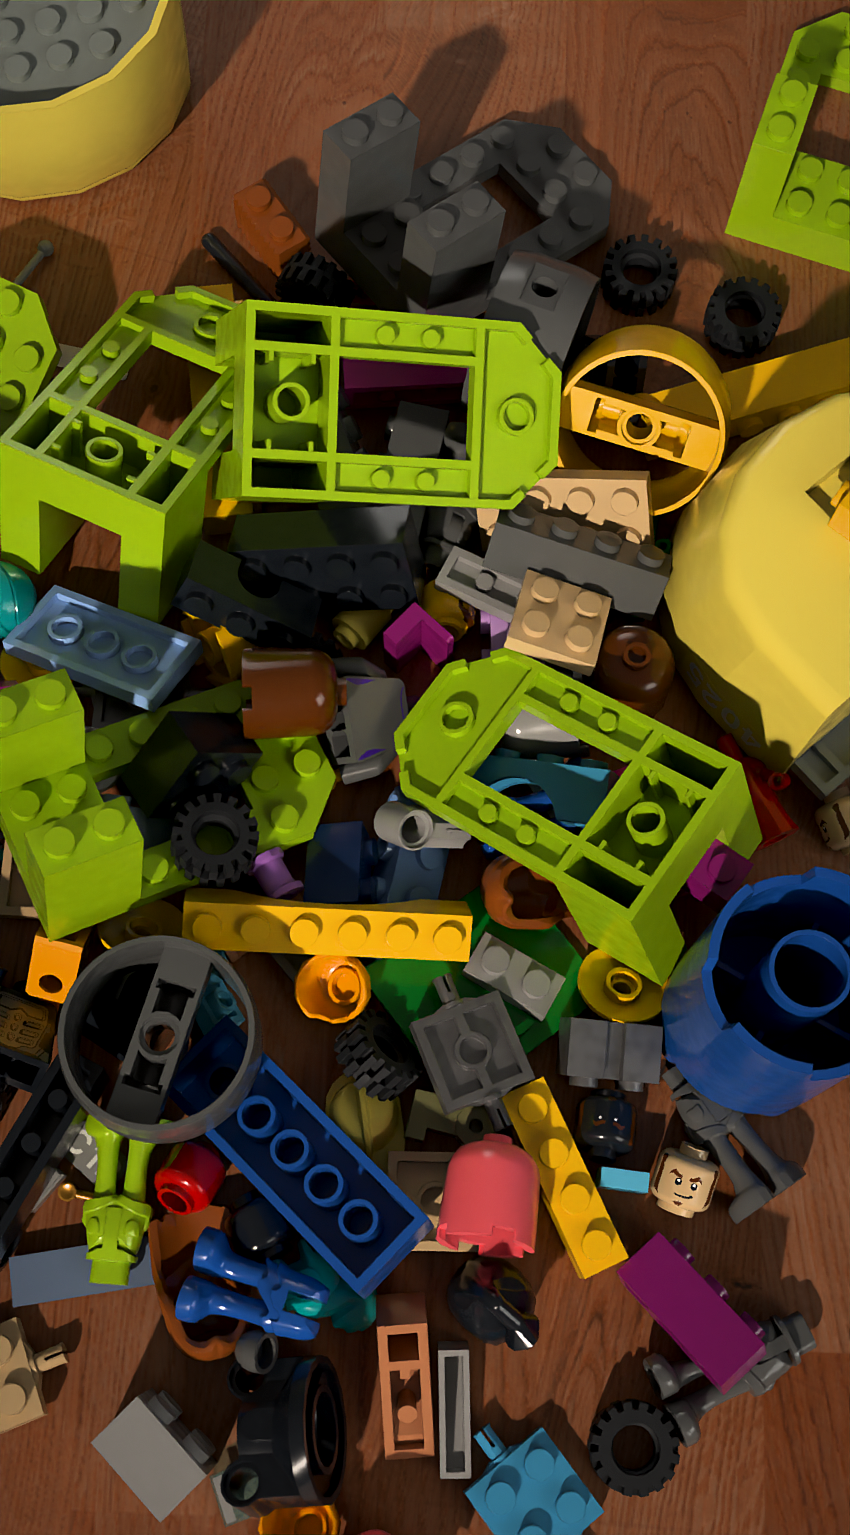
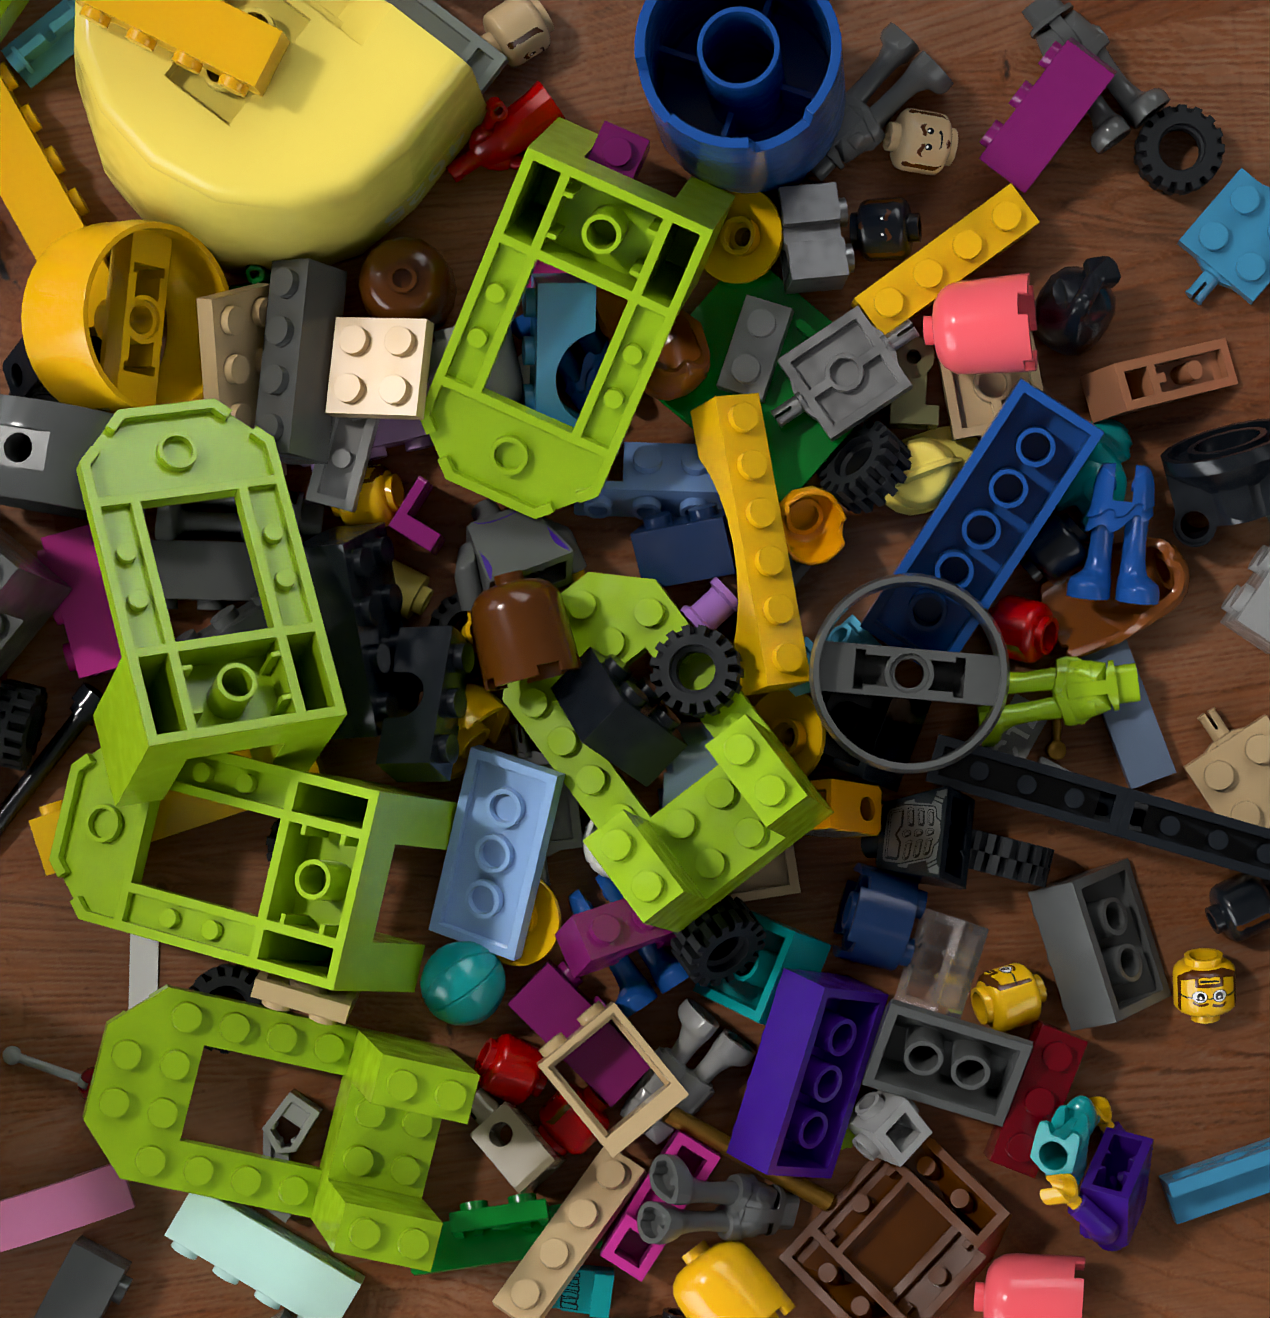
camera: 100 degrees left, 15 degrees up
dark grey hinge [234,1330,279,1374] -> none
light grey piece [374,801,471,851] -> none
light grey piece [437,1341,471,1479] -> none
medium azure tile [595,1166,650,1194] -> none

